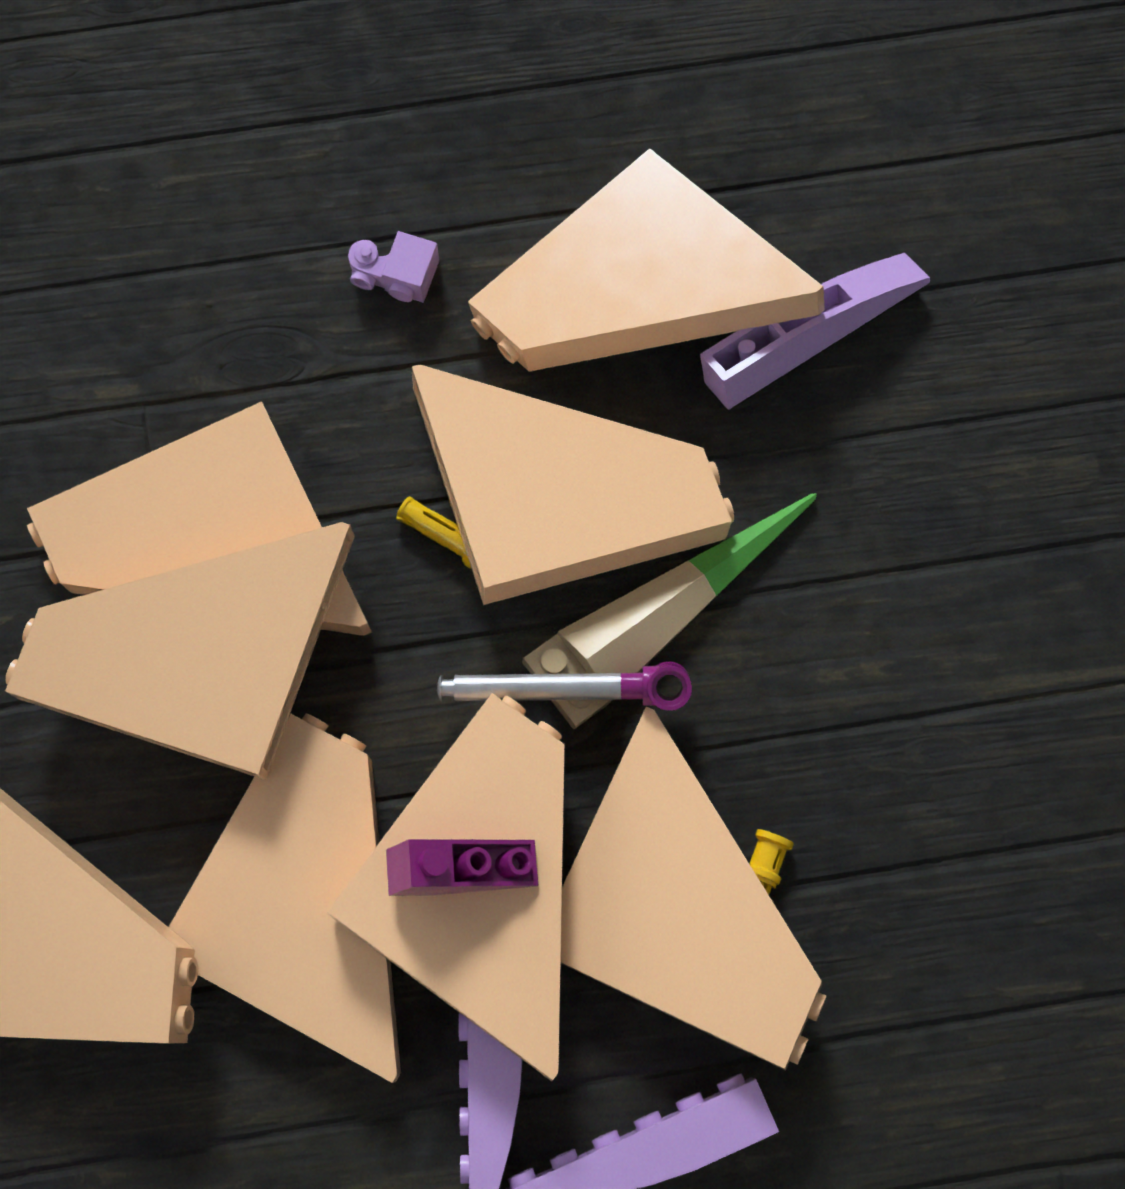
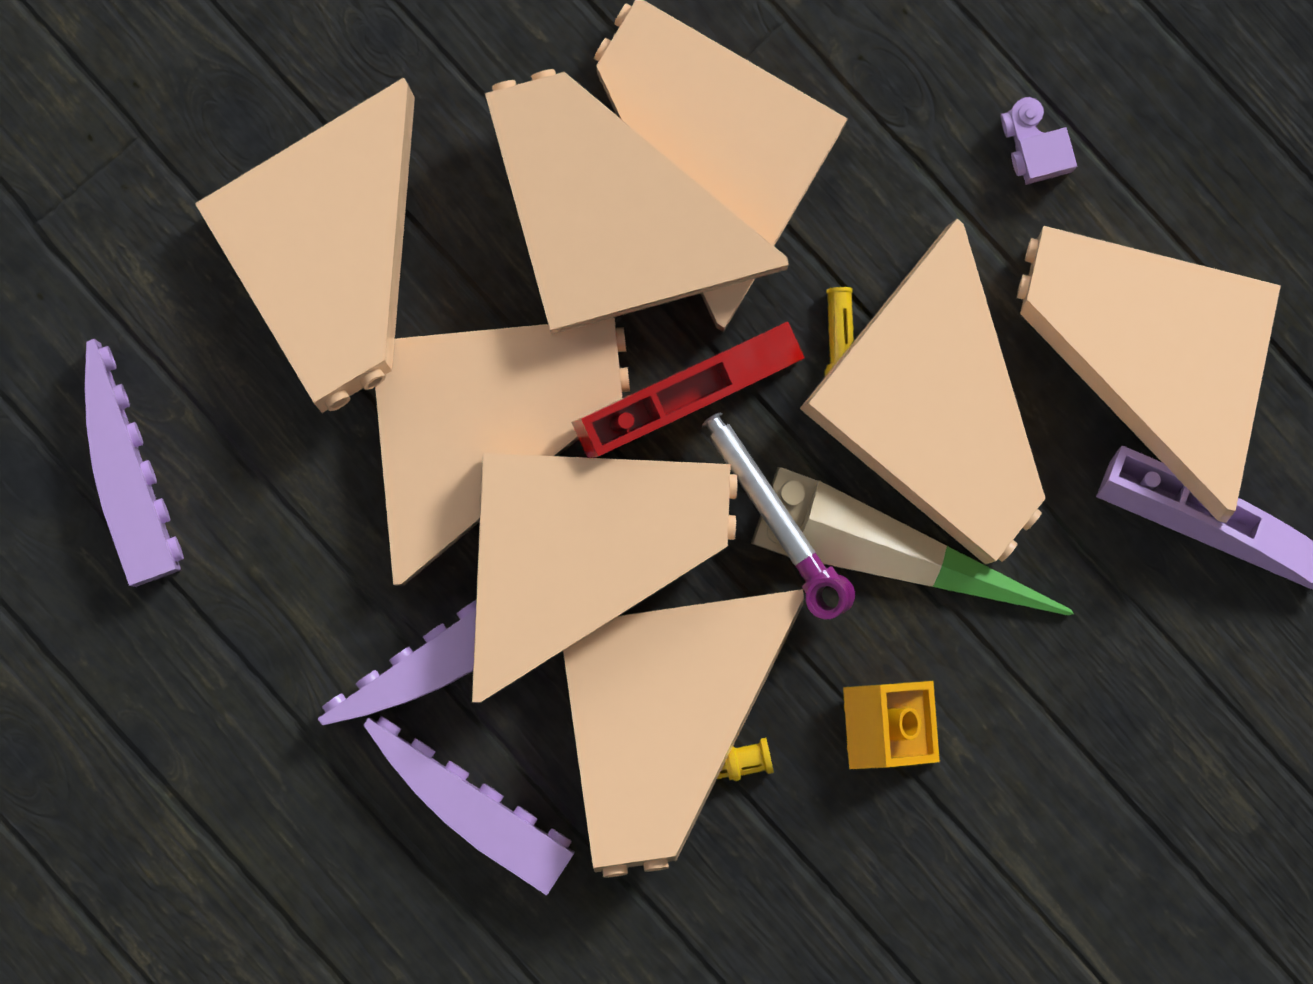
camera: 55 degrees right, 10 degrees up
magenta slope [386,839,538,896] -> none
none -> red slope [571,321,805,458]
none -> light orange slope [843,681,940,769]

